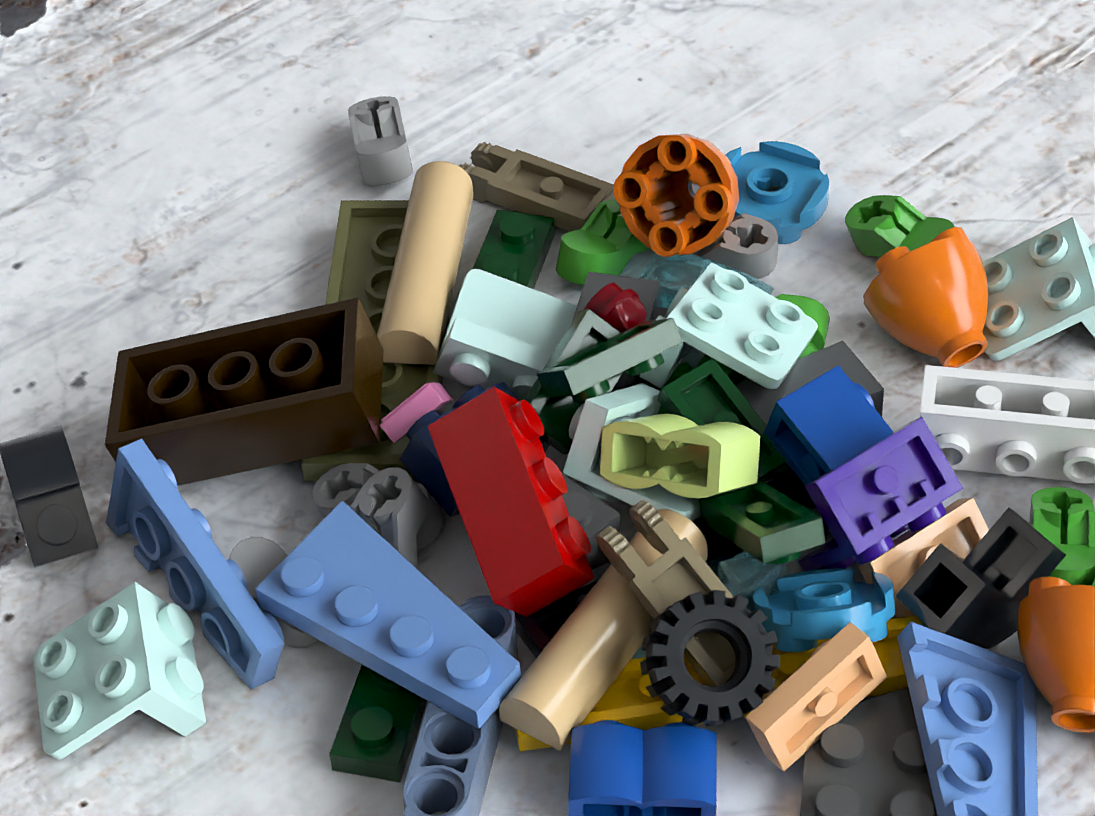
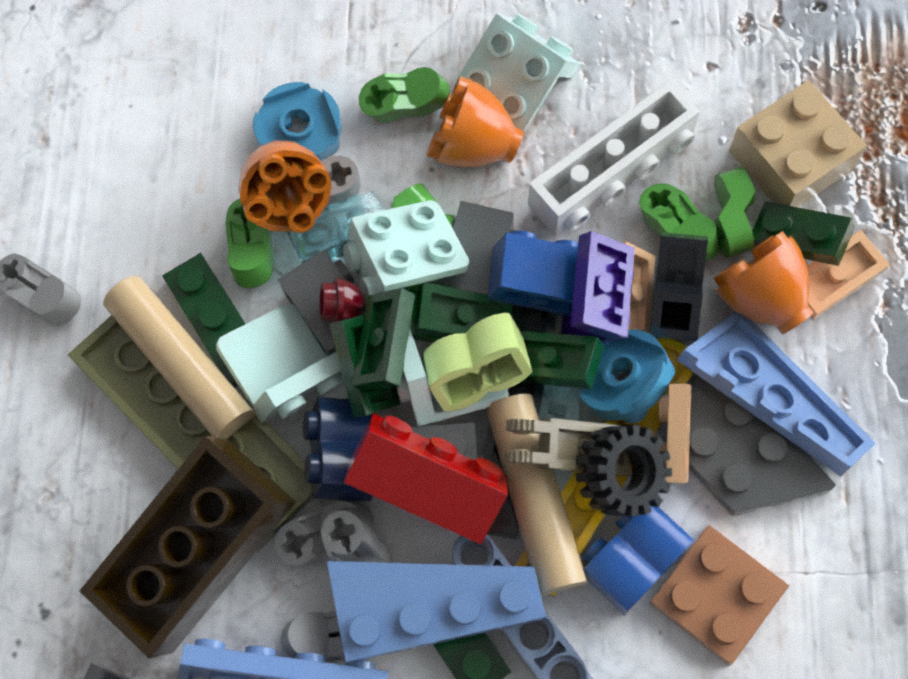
camera: 45 degrees left, 25 degrees up
bright pink tile [380,382,453,443] -> none
dark tan hinge [459,142,615,231] -> none

